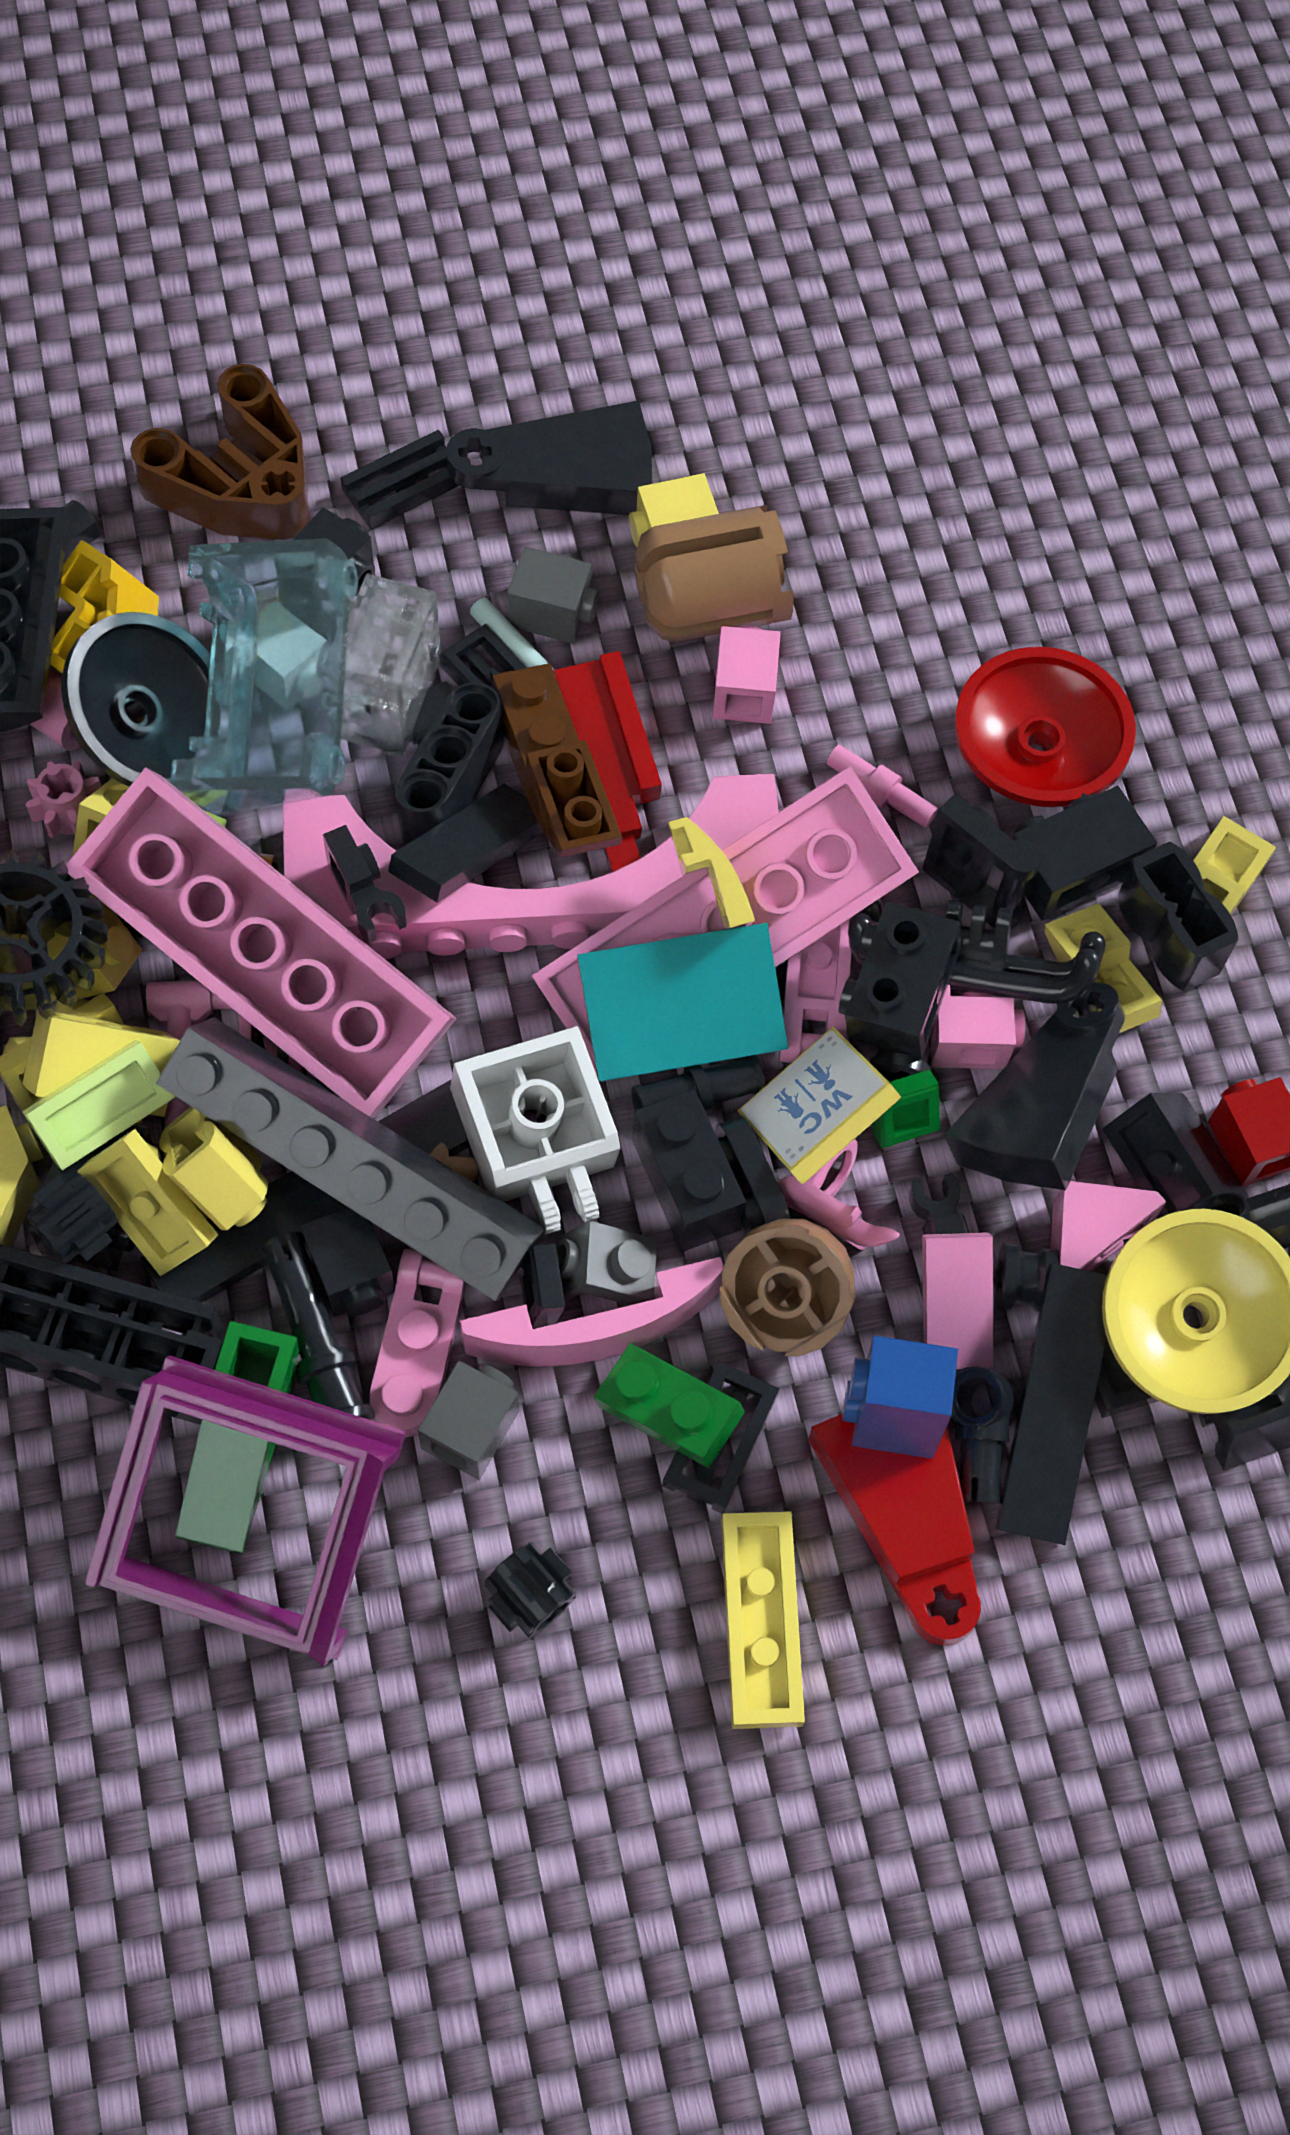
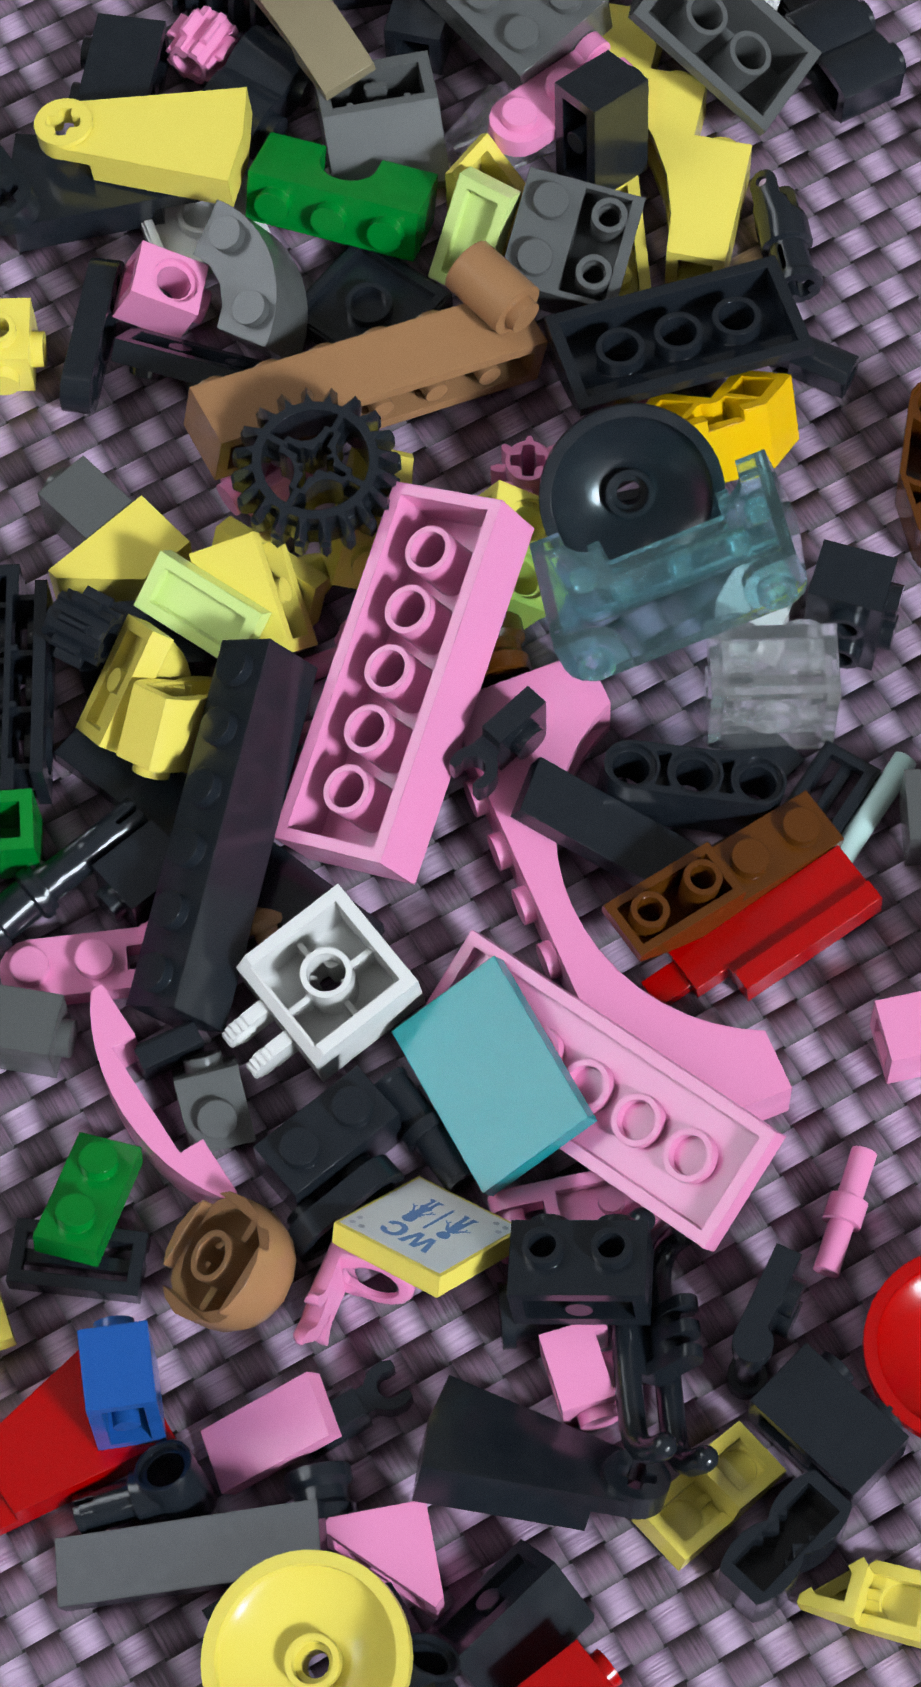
camera: 80 degrees right, 0 degrees up
light yellow slope [668,817,755,929] -> none
green tile [872,1070,941,1149] -> none

